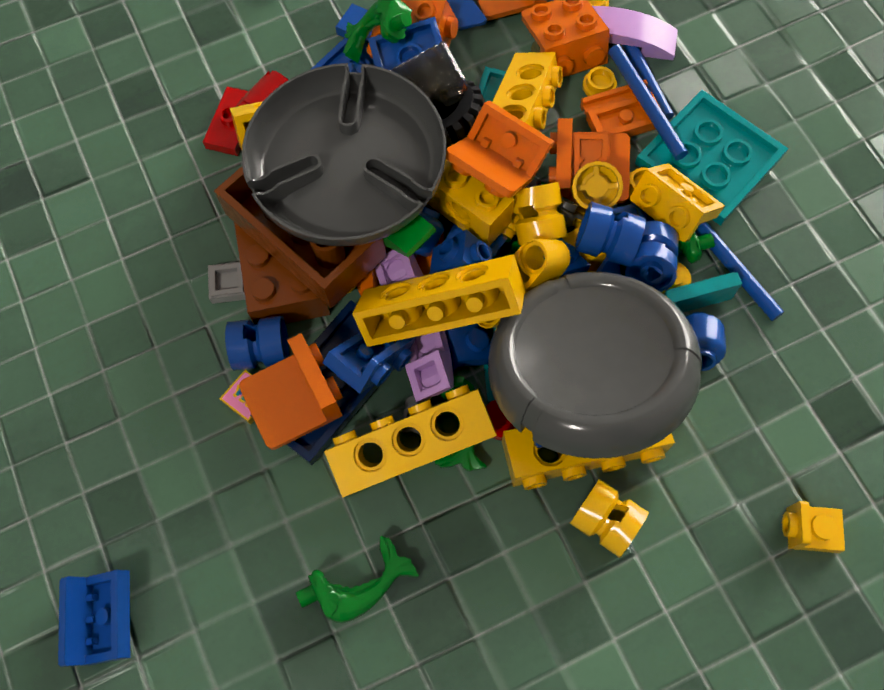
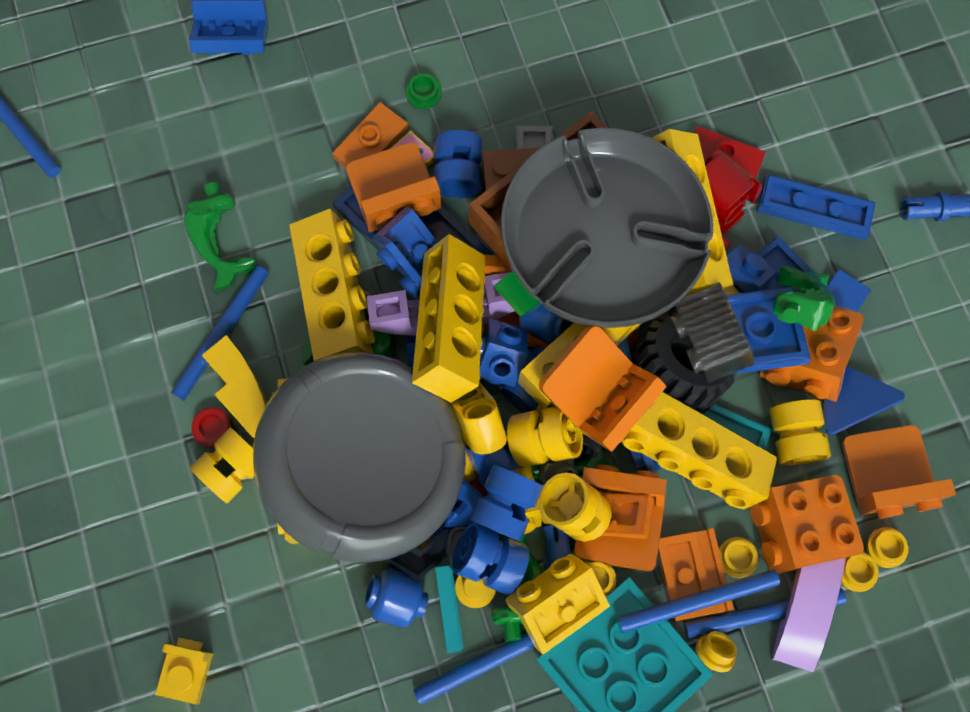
camera: 90 degrees right, 5 degrees up
none -> blue bar [171,265,269,401]
none -> red tile [191,407,234,448]
none -> yellow slope [202,335,268,439]
none -> orange plate [332,102,408,168]
none -> green plate [406,73,442,110]
none -> yellow plate [696,631,737,672]
none -> blue tile [757,174,876,240]
none -> yellow wheel [769,400,832,466]

